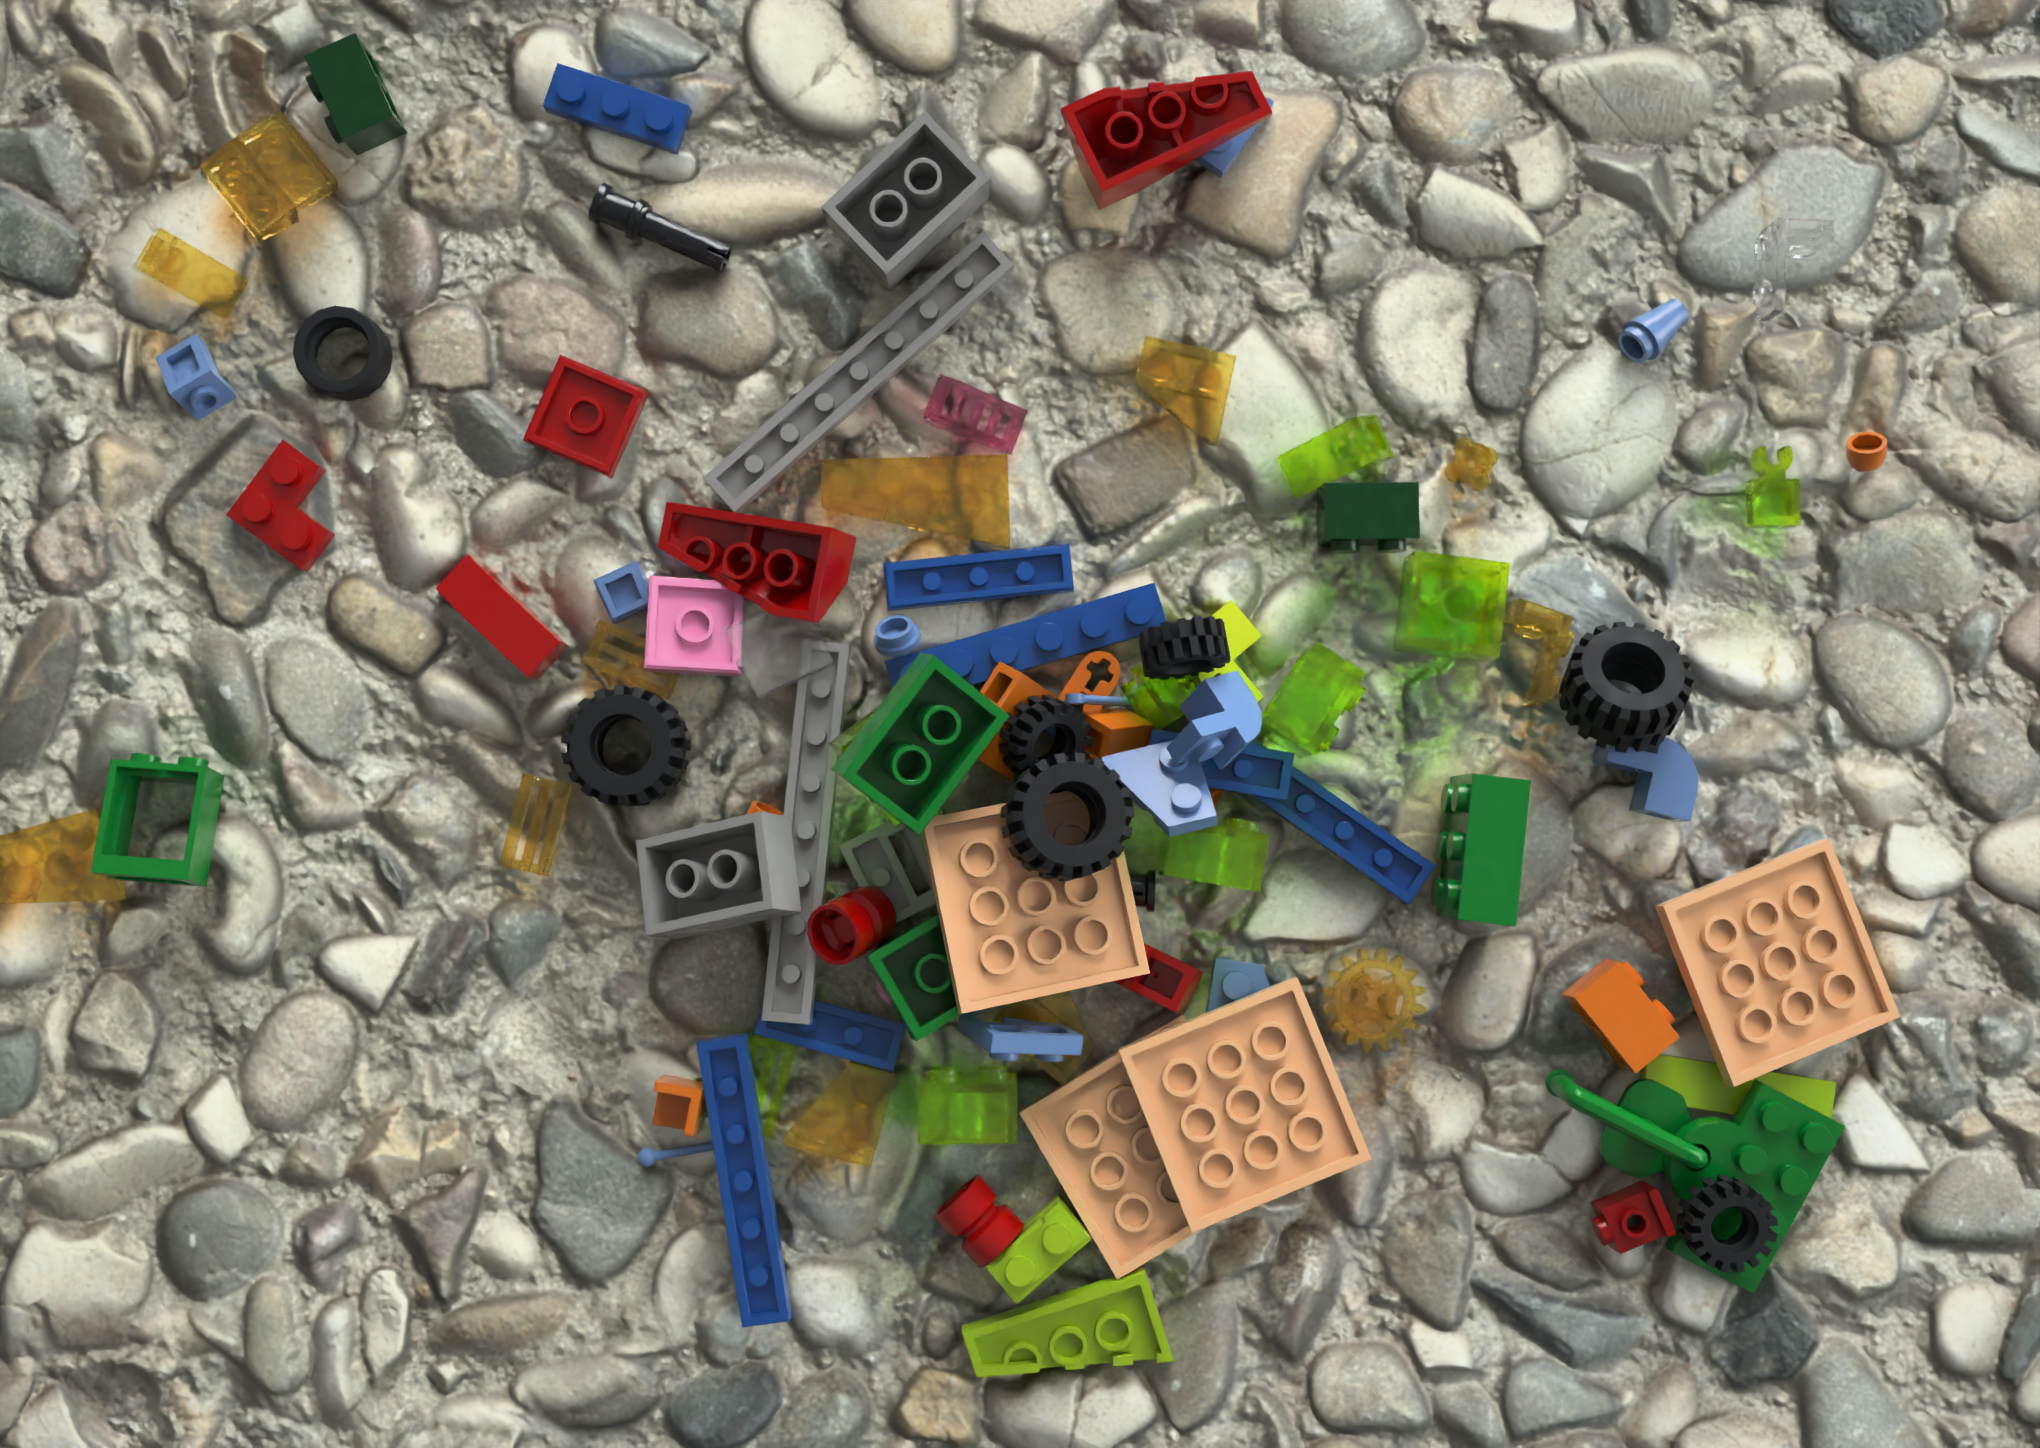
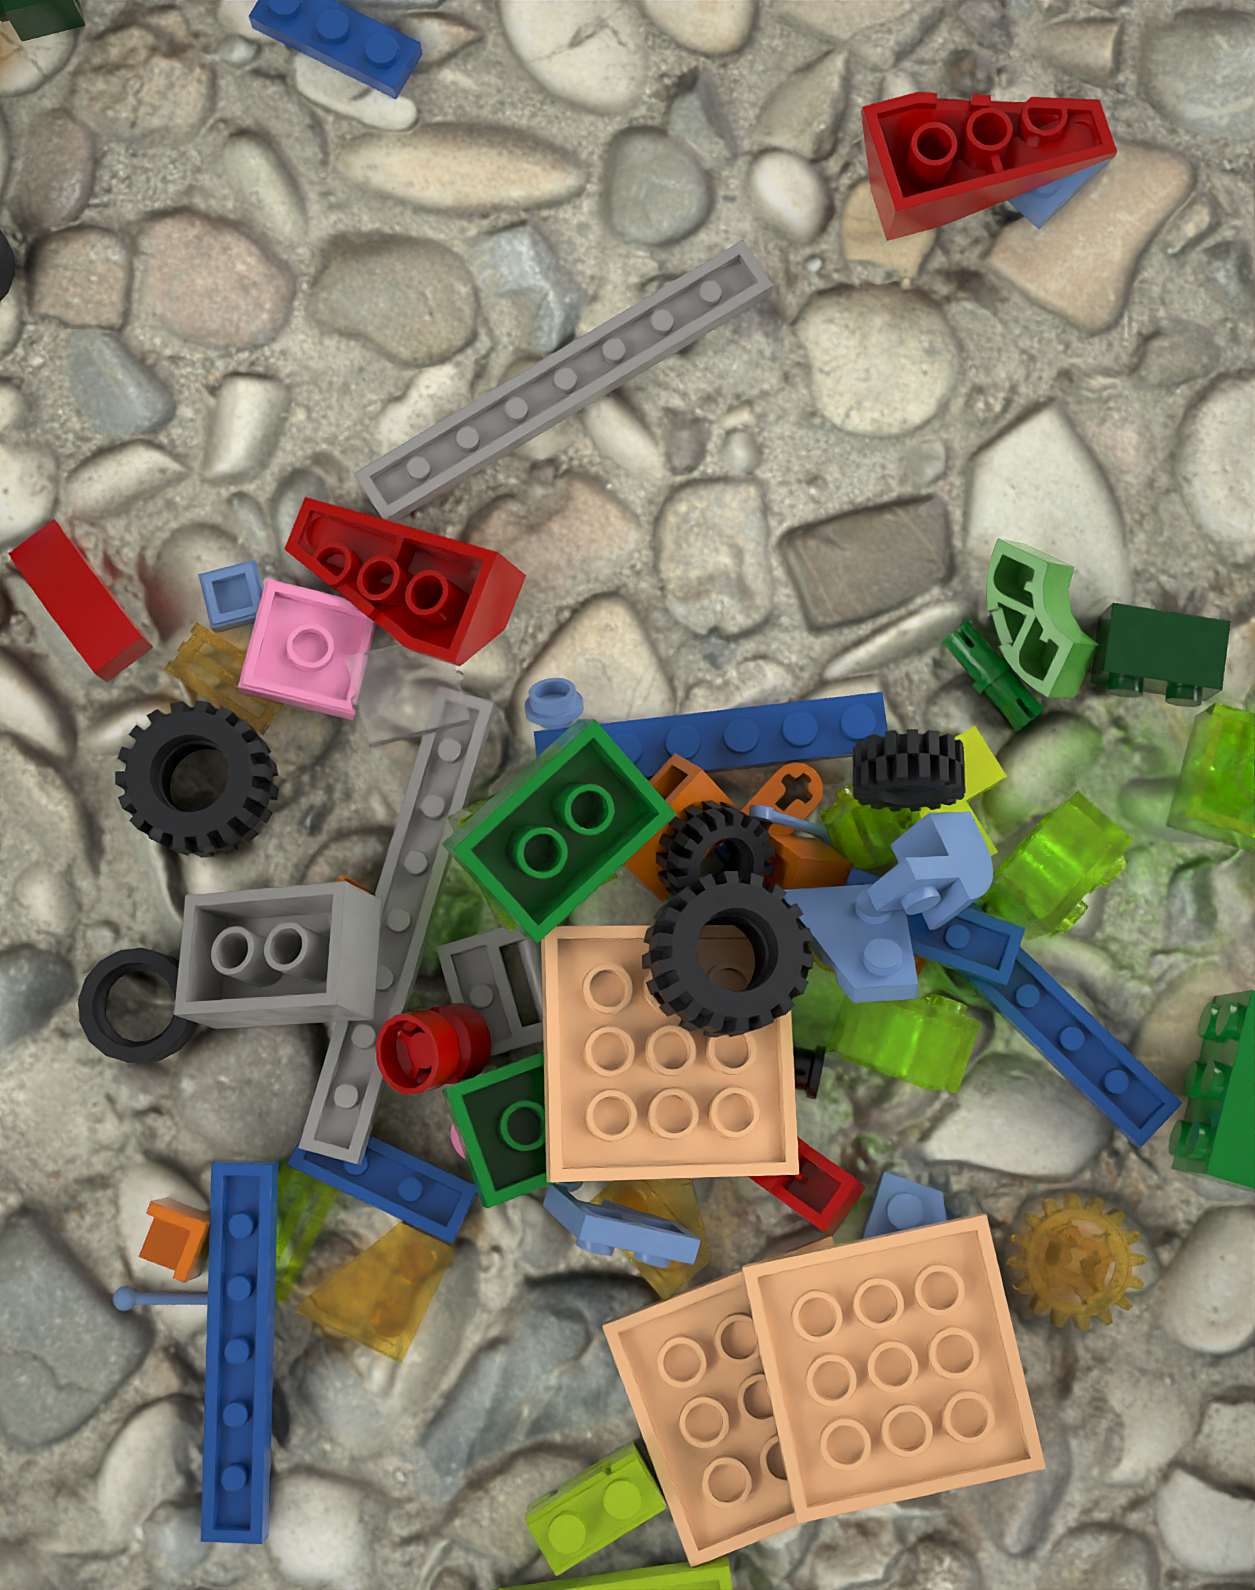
camera: 20 degrees right, 5 degrees down
clear yellow tile [499,773,572,876] -> none
red plate [523,355,649,479] -> none
black pin [588,183,732,273] -> none
light grey brick [821,111,990,290] -> none
clear yellow wing [821,454,1010,550] -> none
blue tile [883,544,1074,611] -> none
clear neon green brick [918,1064,1017,1145] -> none
clear pink slope [924,374,1028,456] -> none
red wheel [934,1174,1024,1268] -> none
clear yellow wing [1134,336,1236,446] -> none
clear neon green bracket [1278,415,1394,498] -> none
none -> black tyre [78,948,198,1063]
none -> green pin [941,619,1046,732]
none -> bright green brick [986,538,1100,698]

